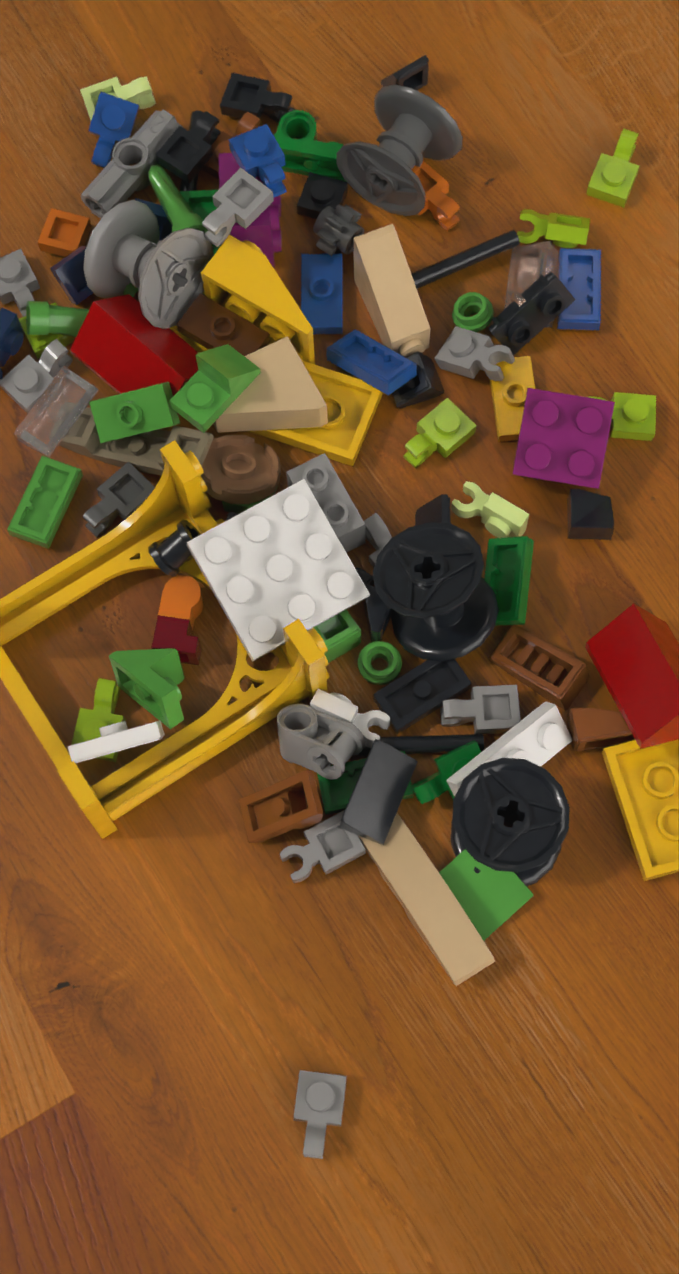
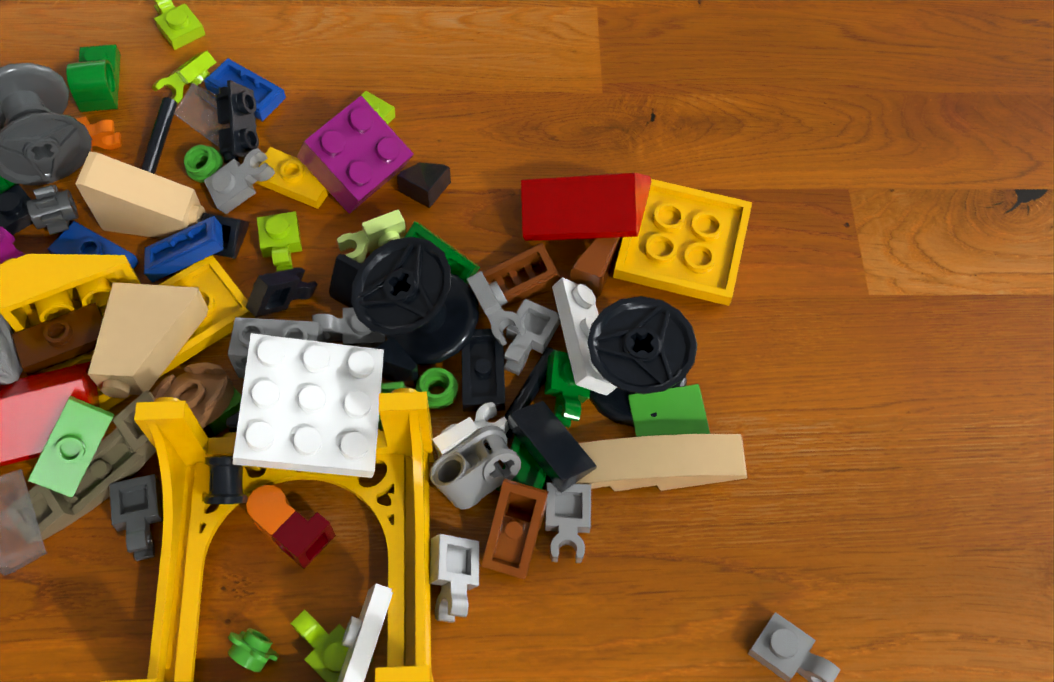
camera: 65 degrees left, 10 degrees down
bright green plate [7,456,83,549] -> none
bright green slope [109,648,185,729] -> none
bright green slope [169,344,261,433] -> none
none -> green plate [66,44,121,112]
none -> bright green plate [228,628,279,672]
none -> black plate [246,267,318,318]
none -> light grey plate [429,534,479,623]
none -> light grey plate [467,271,526,346]

